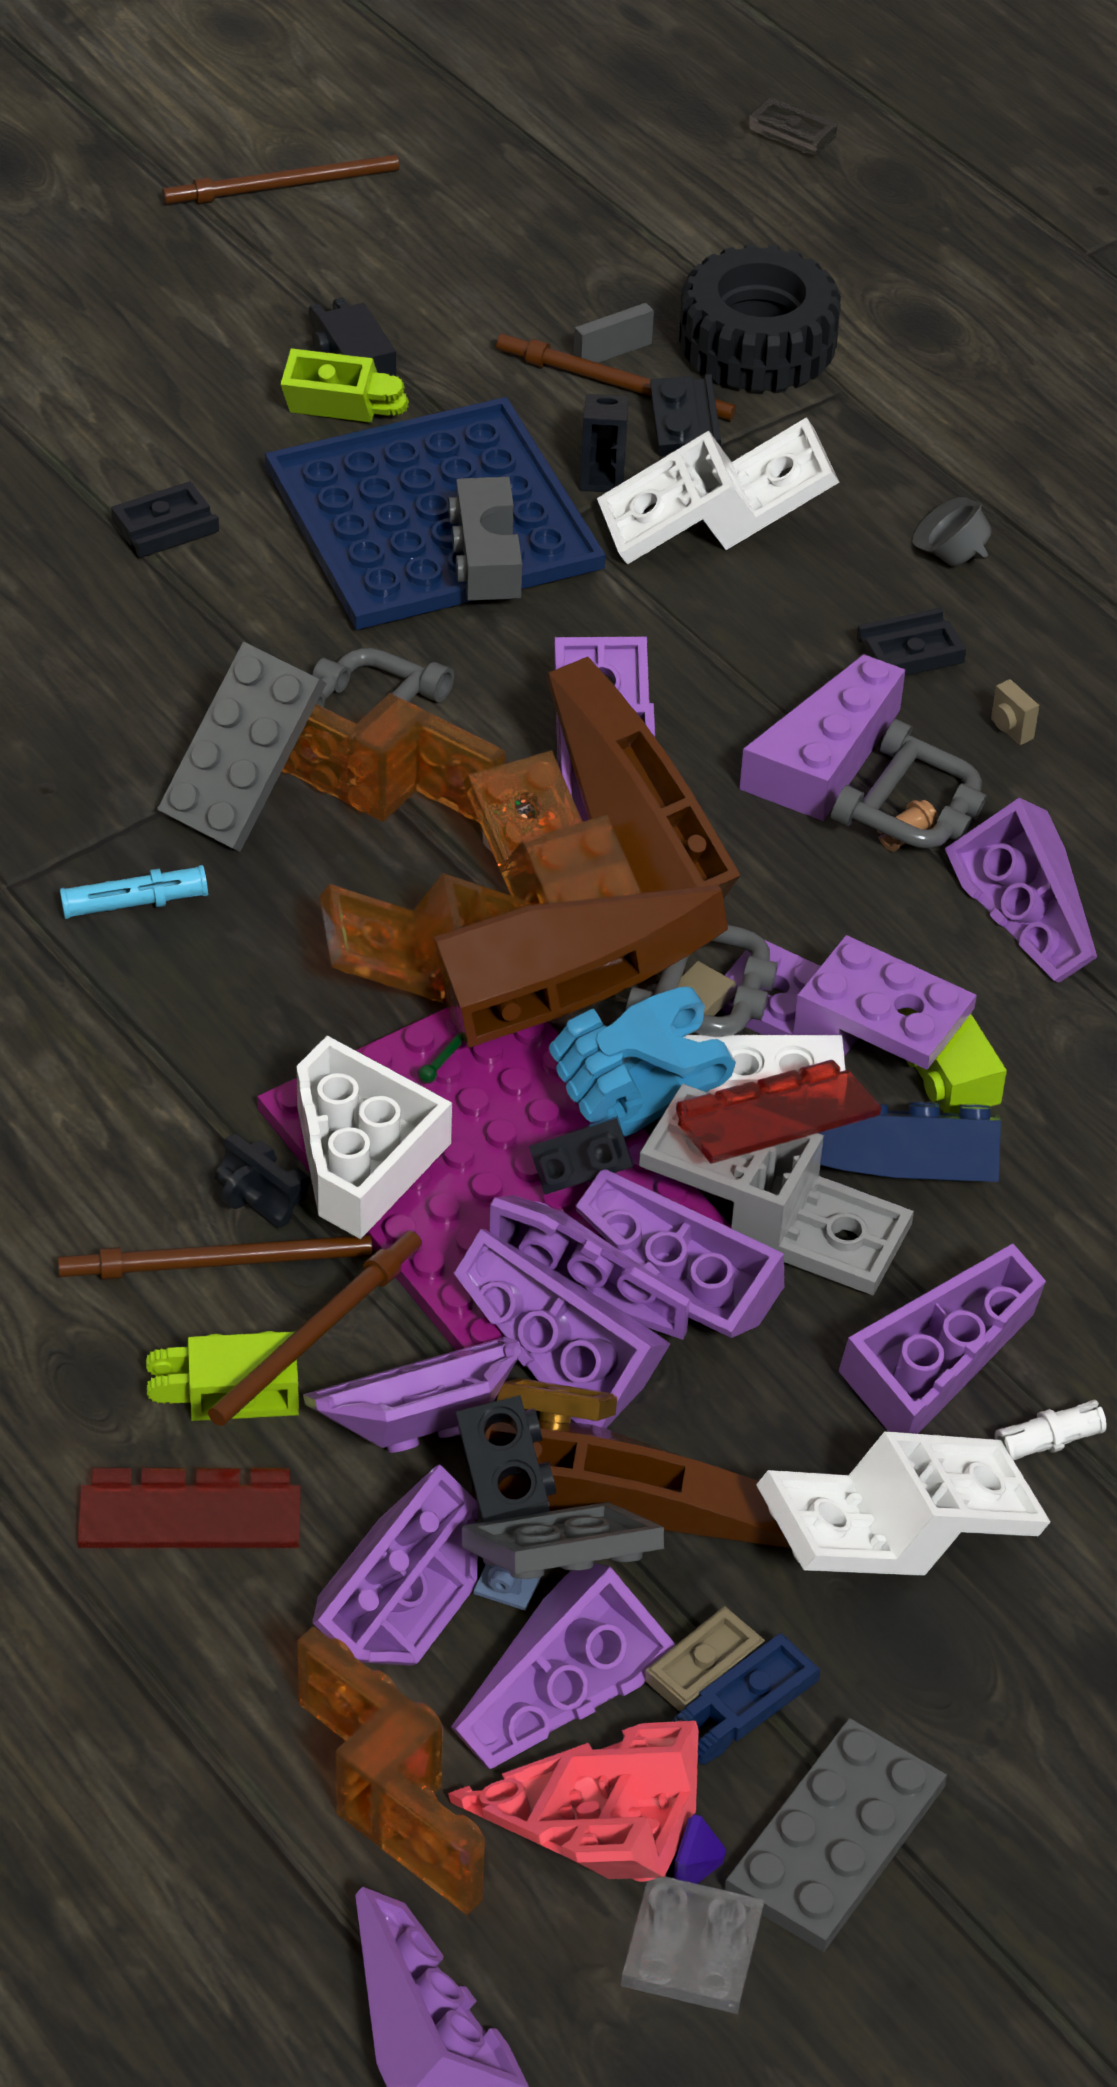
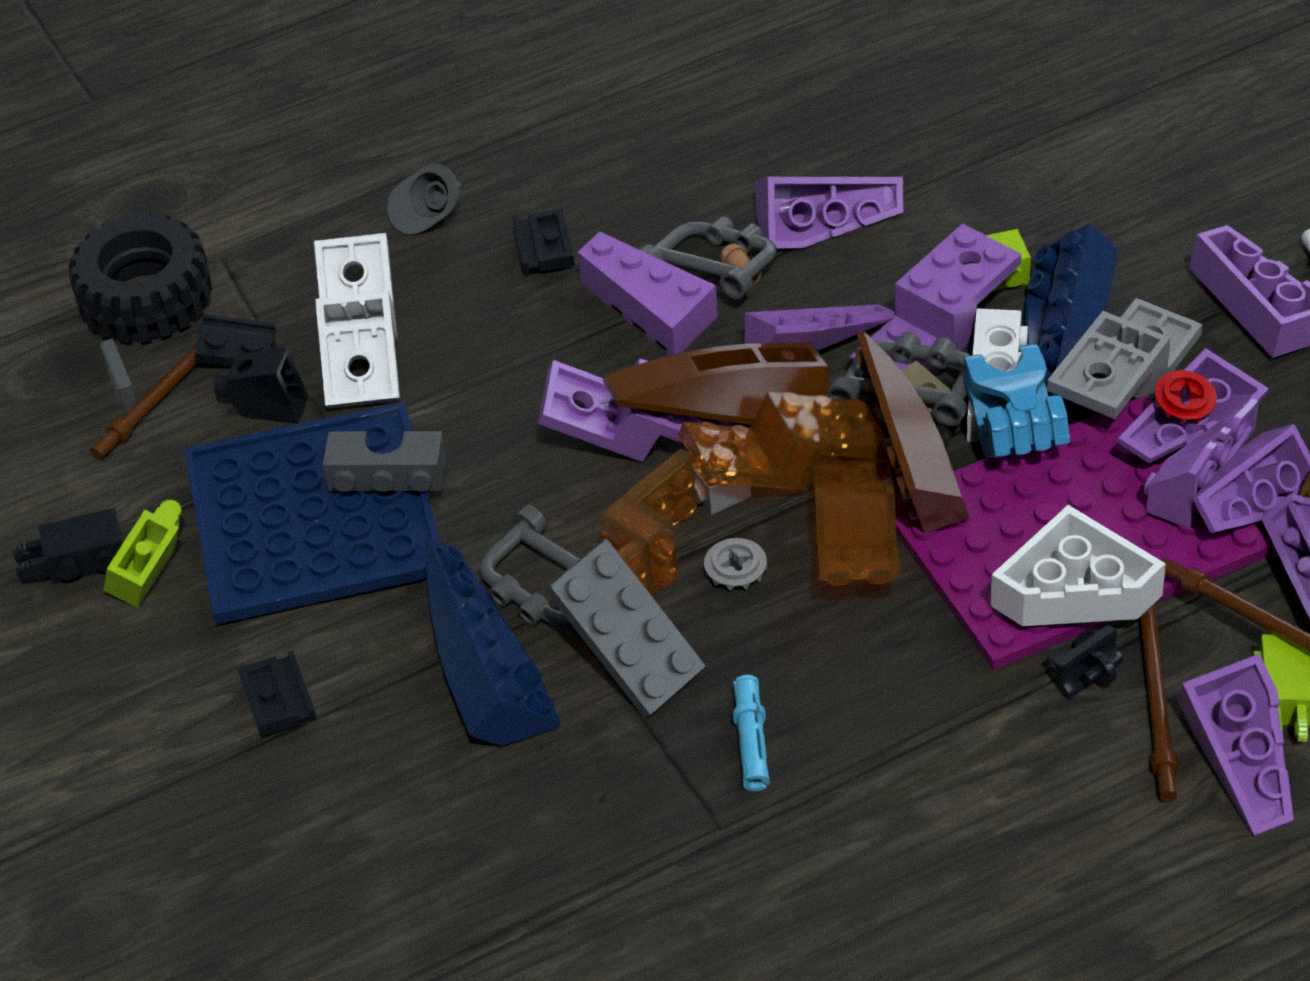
camera: 75 degrees left, 0 degrees up
dark green hinge [418,1032,464,1084] -> none
black hips [529,1116,634,1195] -> none
clear red windscreen [676,1059,882,1164] -> none
dark tan plate [991,679,1039,745] -> none
none -> dark blue wedge [425,541,561,746]
none -> light grey gear [704,538,767,592]
none -> medium lavender wedge [744,304,894,351]
none -> red gear [1153,370,1217,424]
none -> medium lavender wedge [1176,654,1294,837]

